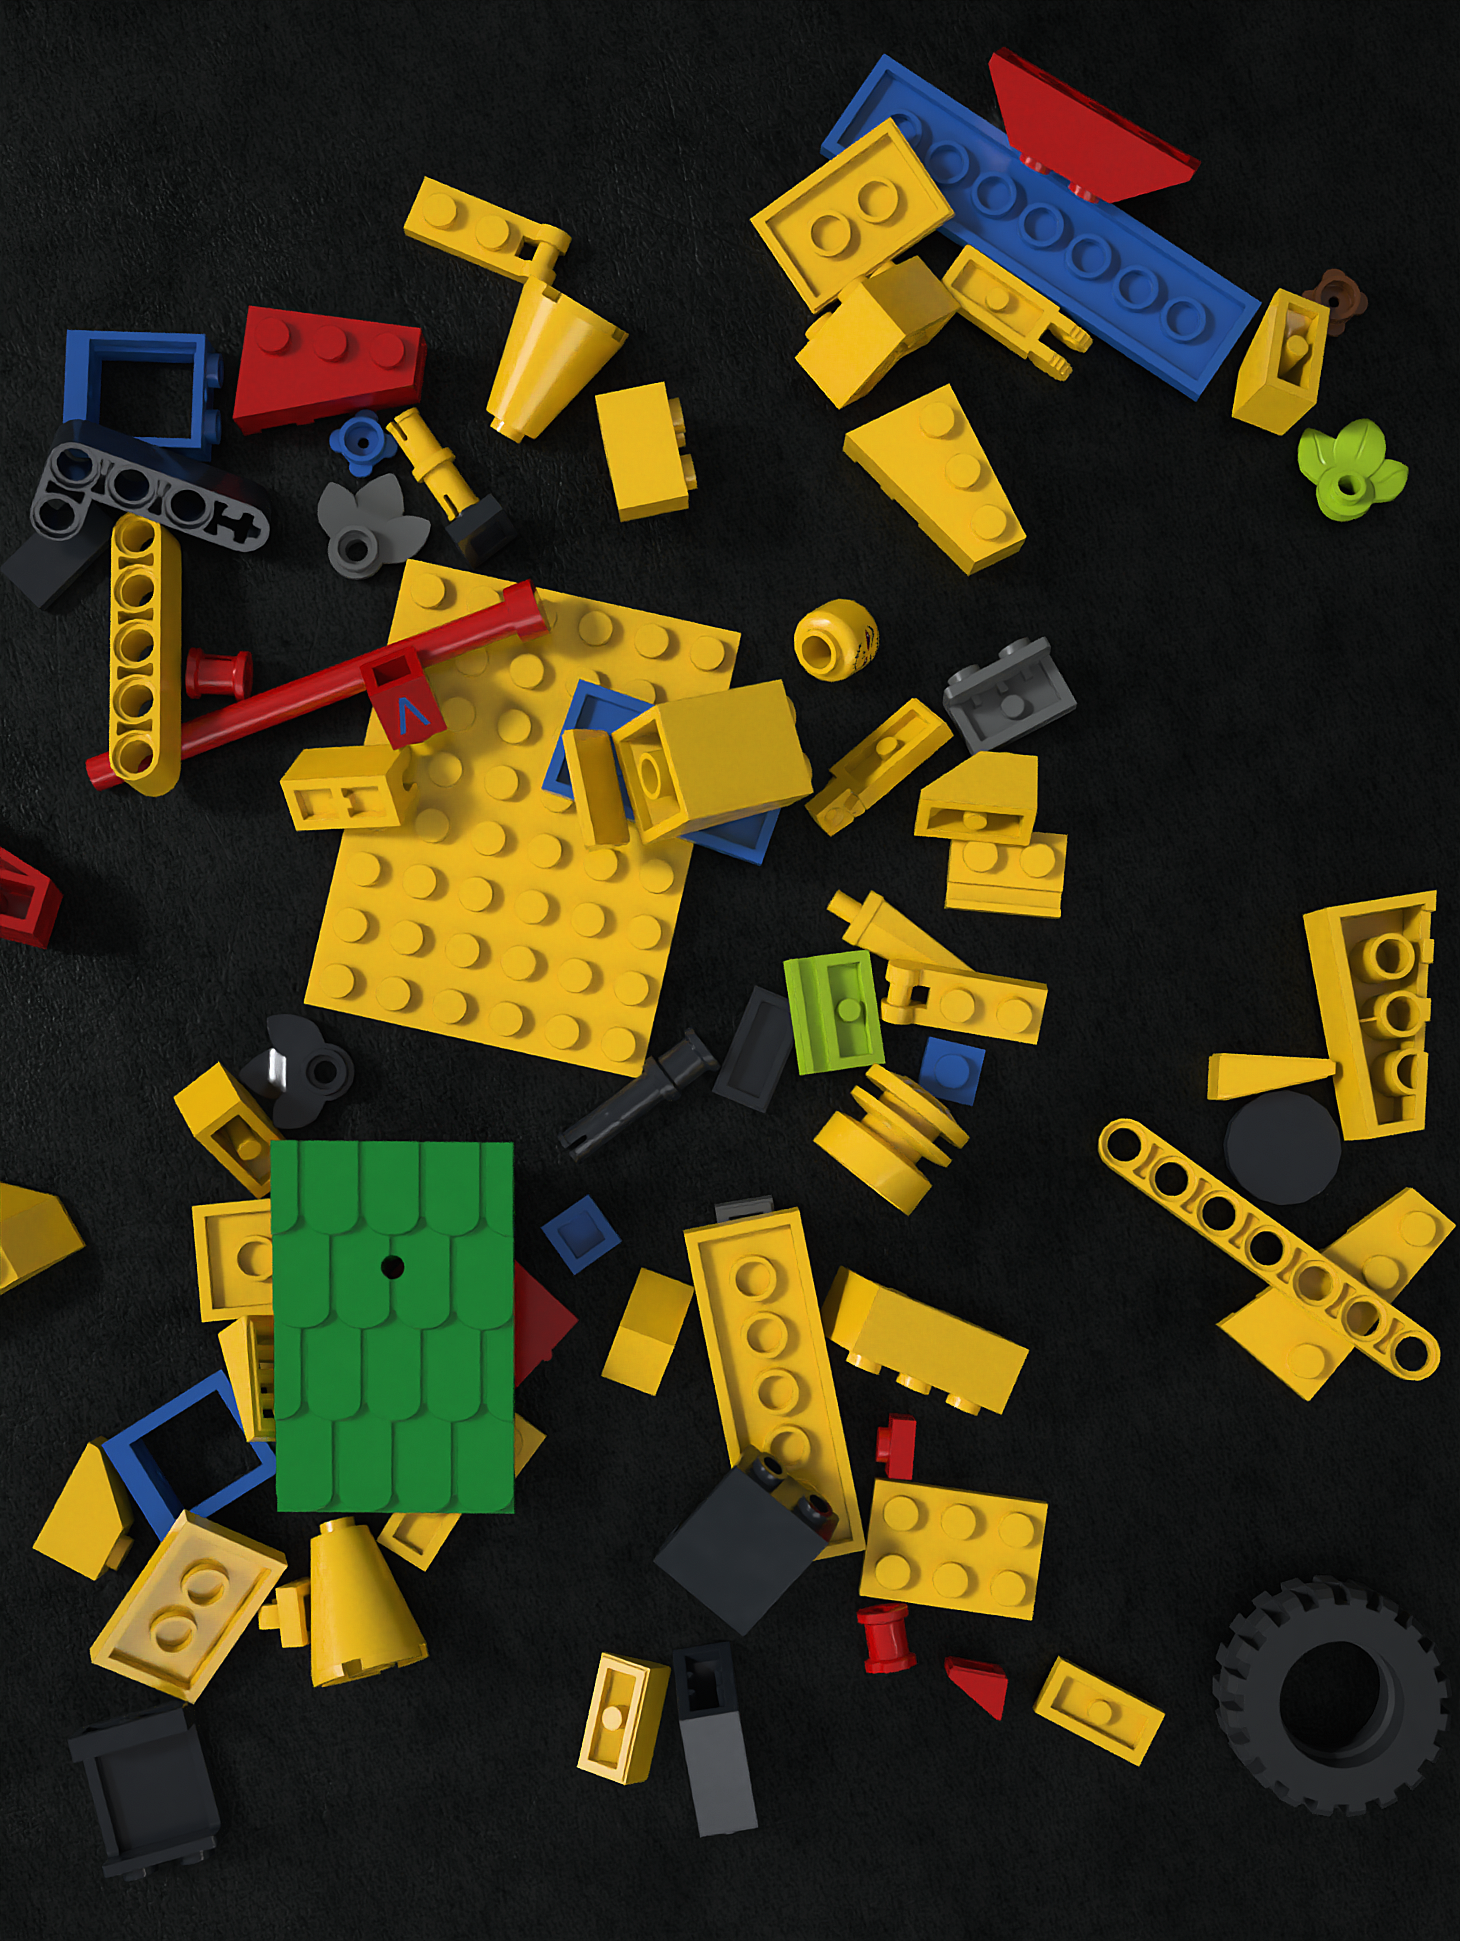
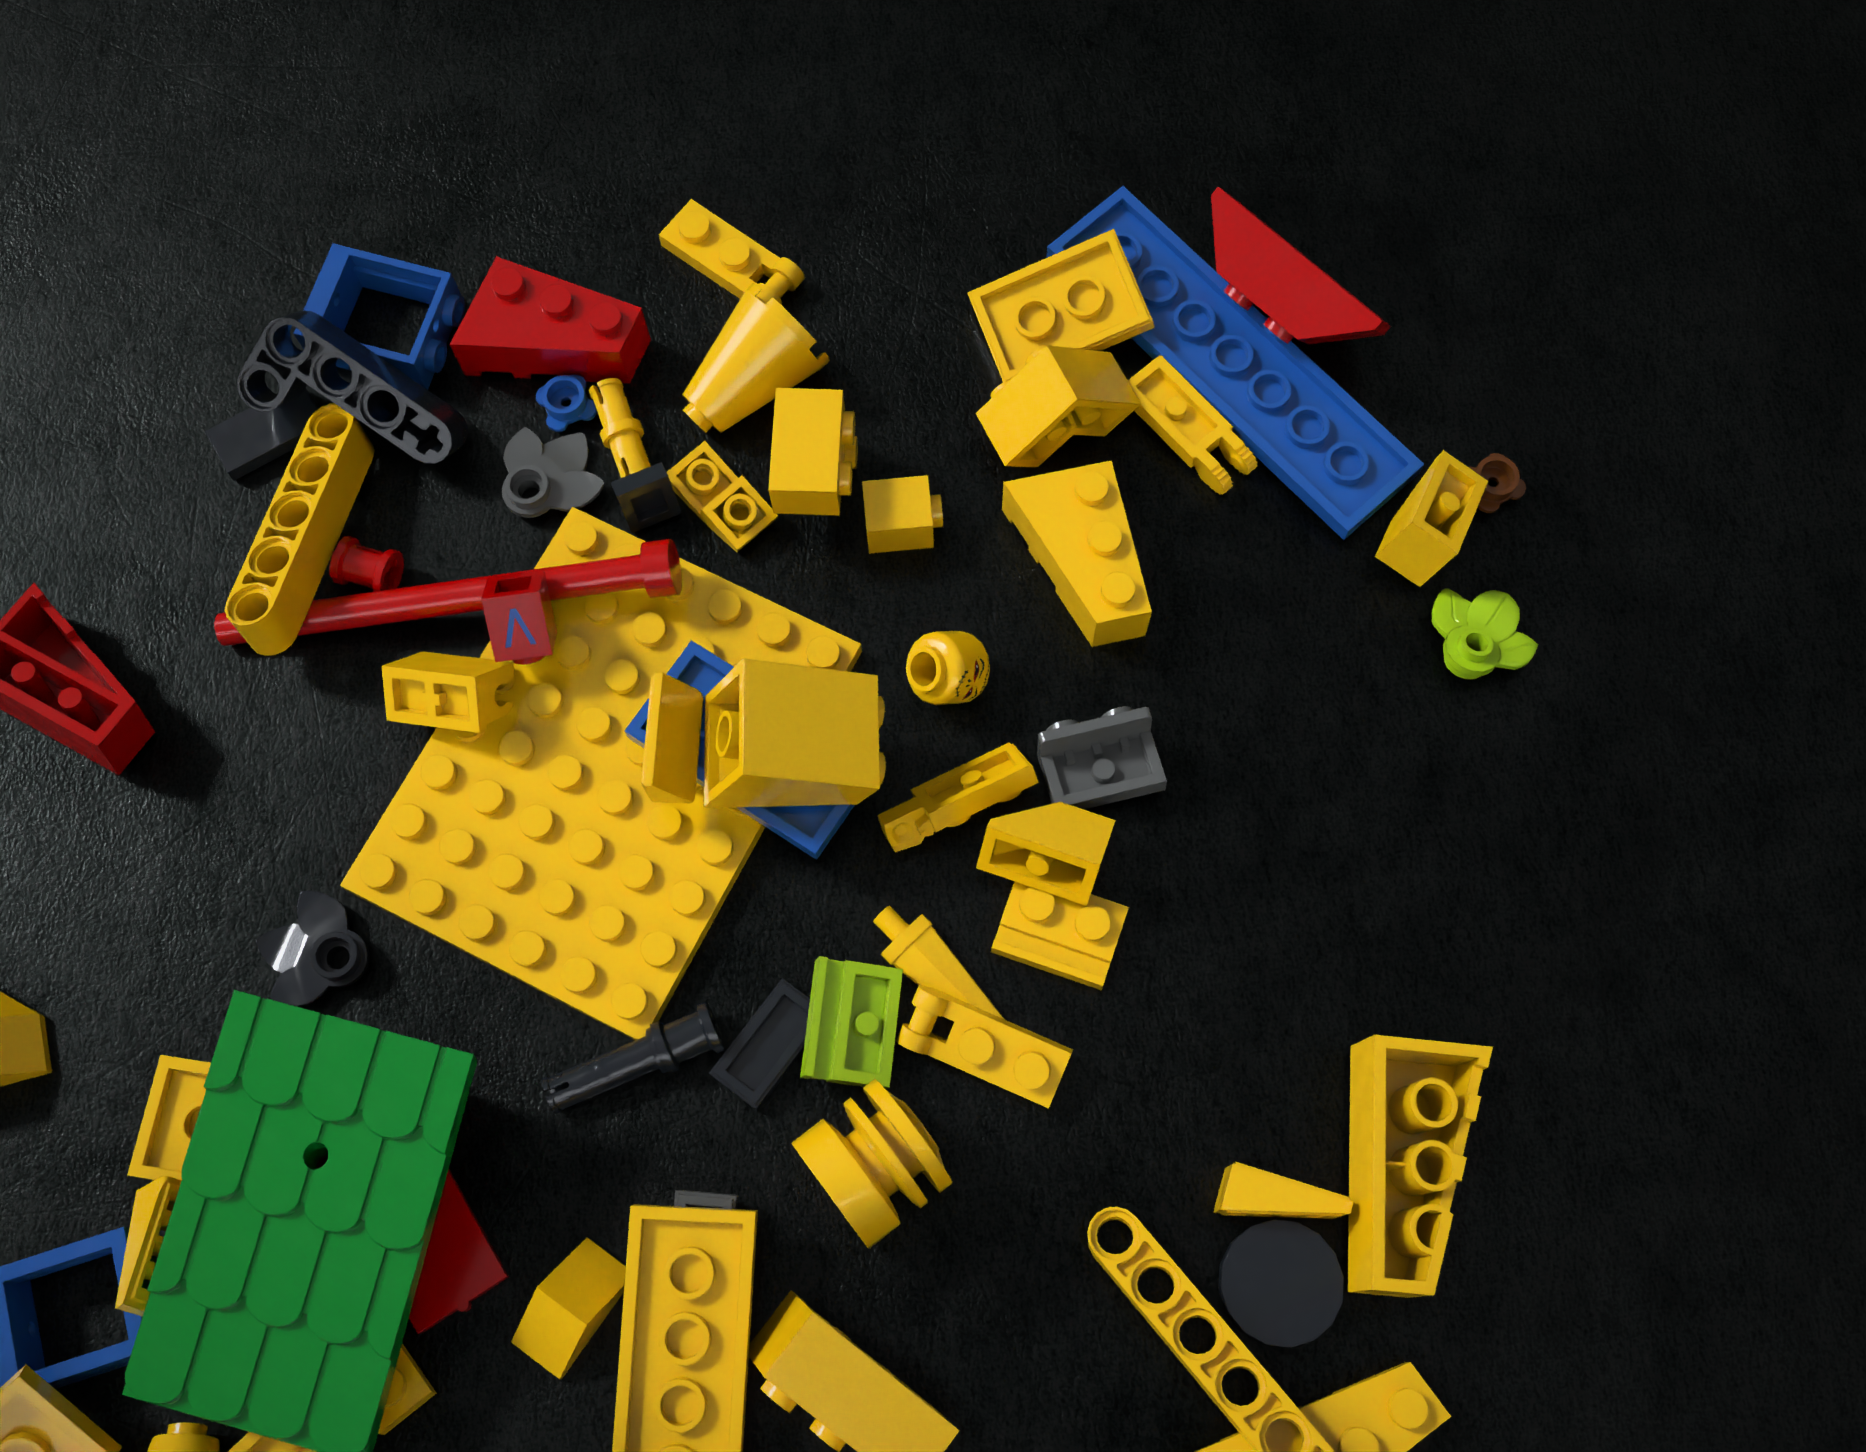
camera: 25 degrees right, 15 degrees down
yellow slope [173,1062,286,1199] -> none
blue plate [541,1194,622,1275] -> none
blue plate [917,1037,986,1106] -> none
none -> yellow slope [667,441,778,552]
none -> yellow brick [862,475,943,554]

